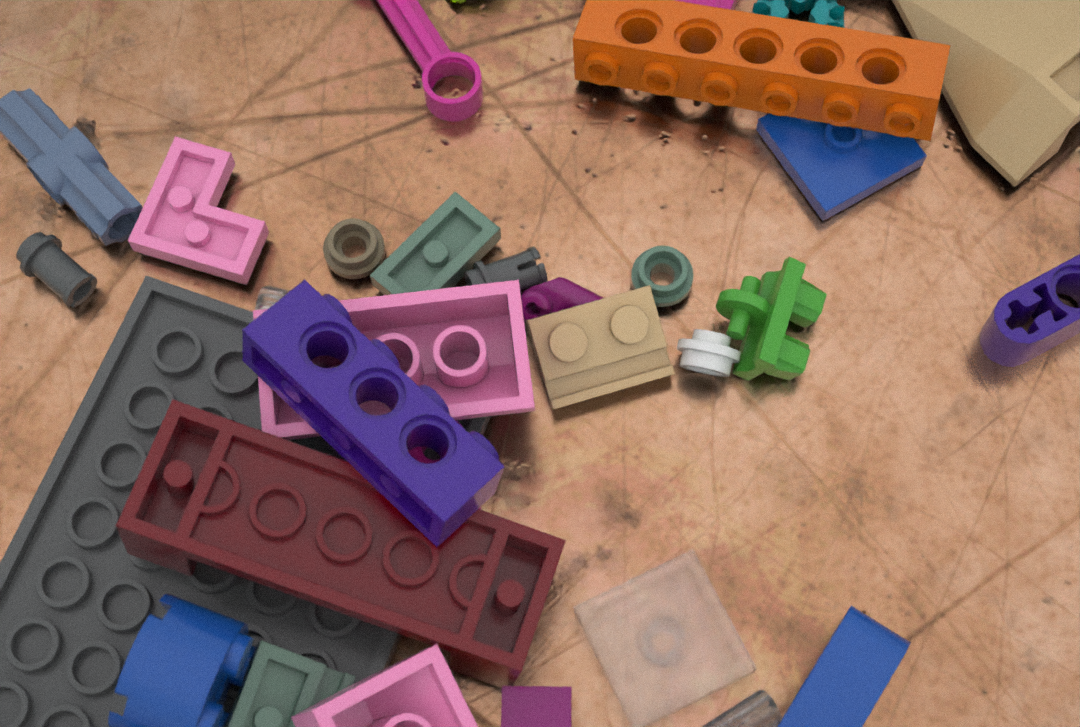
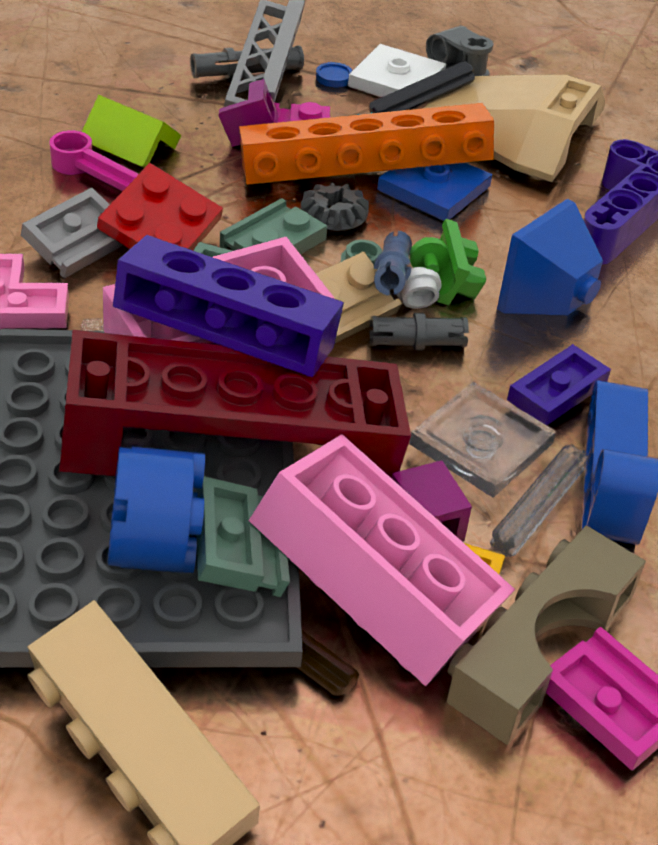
camera: 30 degrees left, 25 degrees down
none -> light grey plate [21,188,123,279]
none -> red plate [97,163,223,250]
none -> sand green plate [220,198,327,255]
none -> dark grey gear [301,182,369,231]
none -> dark grey pin [369,313,469,351]
none -> sand blue pin [374,231,412,295]
none -> blue slope [497,199,603,316]
none -> dark purple plate [507,344,611,427]

